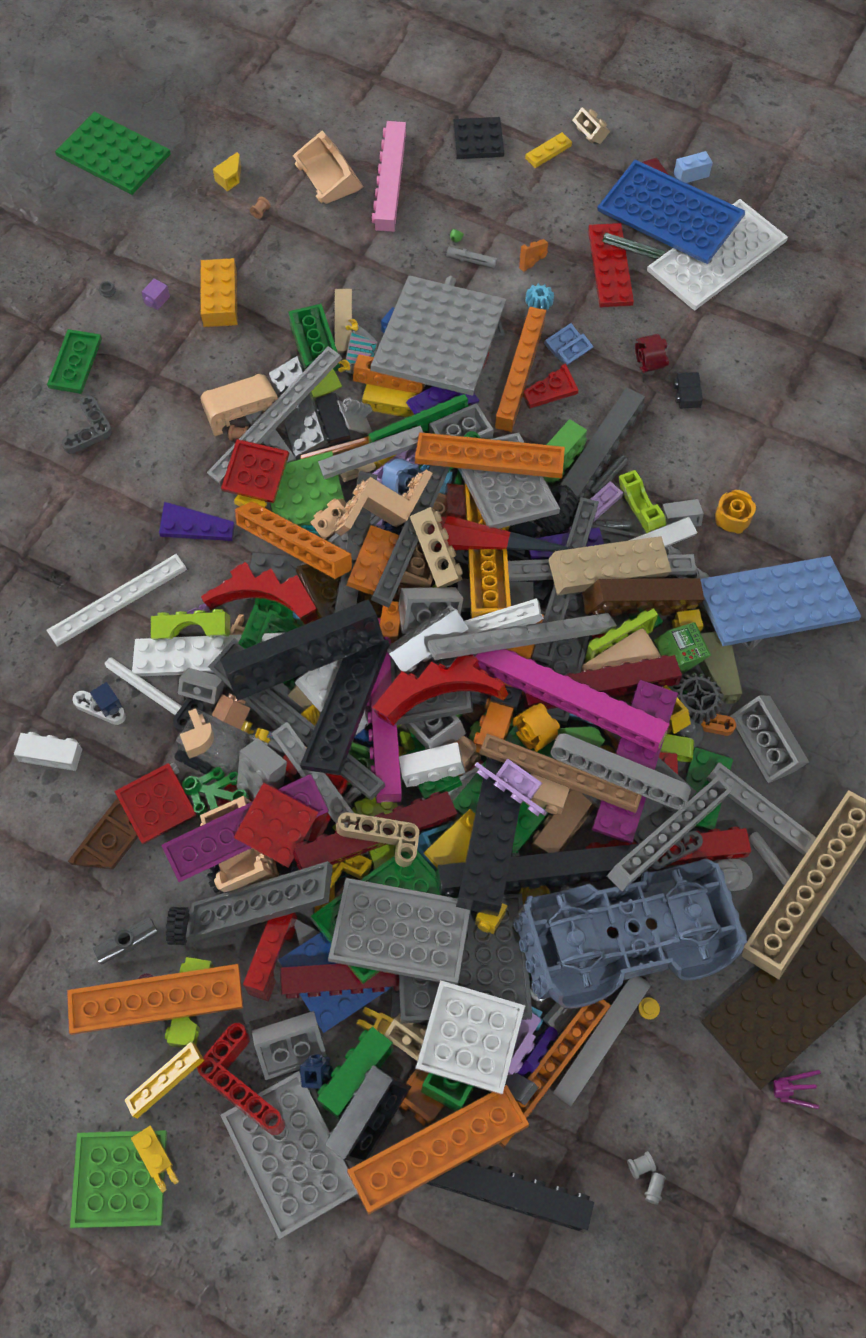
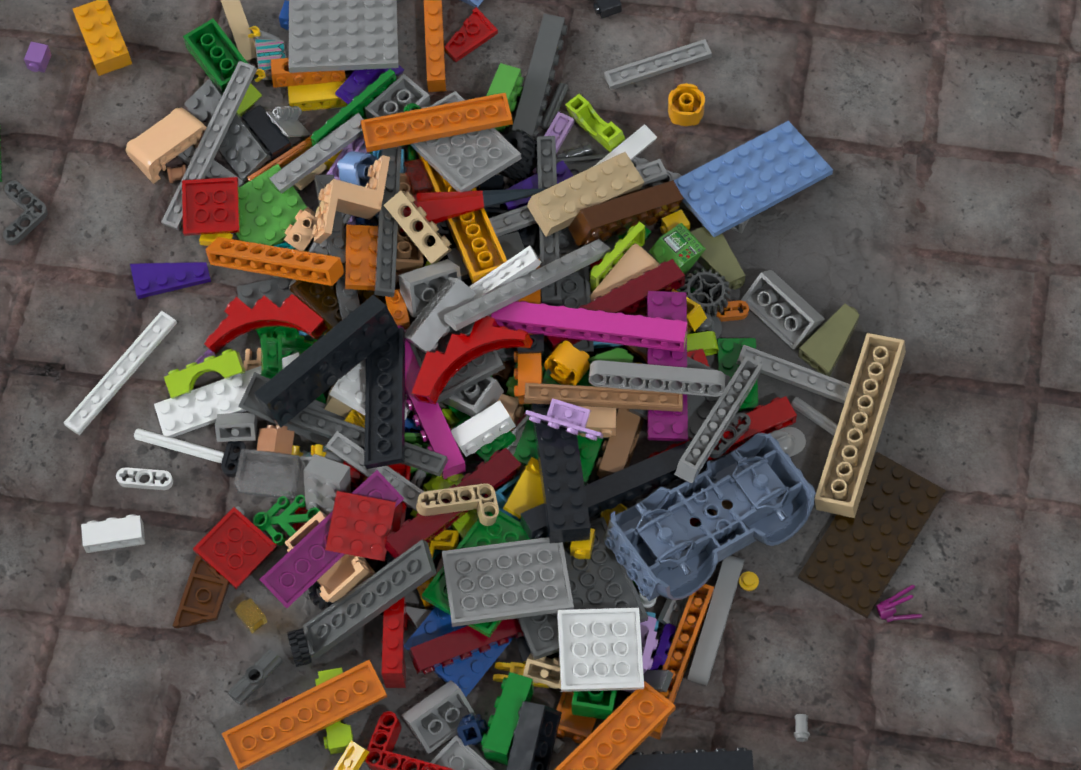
camera: 15 degrees left, 0 degrees up
dark blue brick [90,682,122,717] -> none
black axle [174,749,212,774] -> none
light nougat brick [180,709,214,759] -> none
light grey bush [627,1151,656,1180] -> none
light grey hinge [662,499,704,527] -> none
none -> clear yellow brick [235,598,267,634]
none -> light grey plate [604,39,712,90]
none -> olive slope [798,303,859,377]

